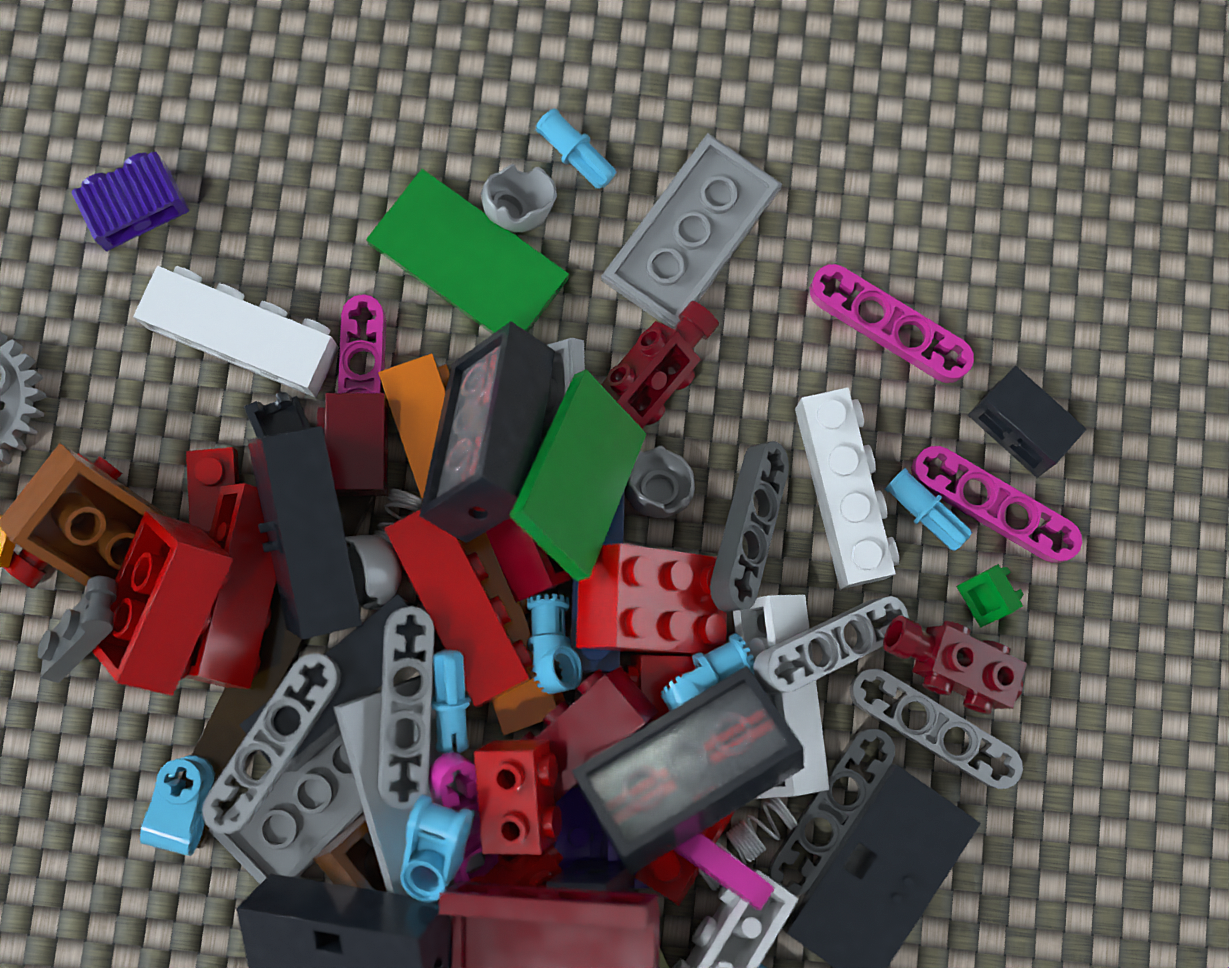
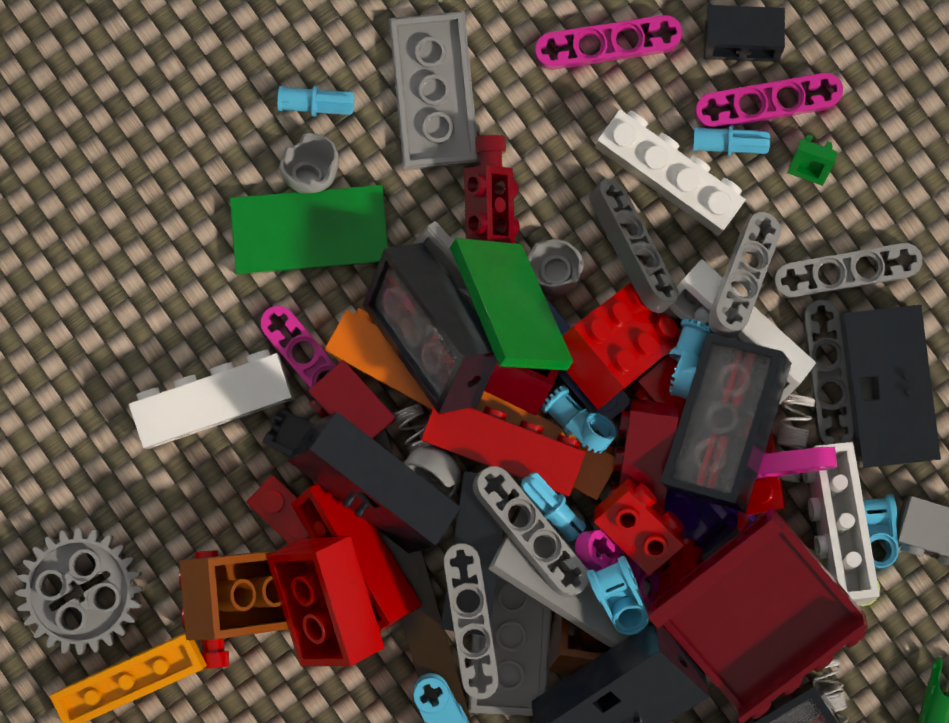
camera: 40 degrees left, 5 degrees up
dark grey plate [38,576,118,683] -> none
dark purple brick [71,152,189,251] -> none
dark red brick [883,615,1027,714] -> none

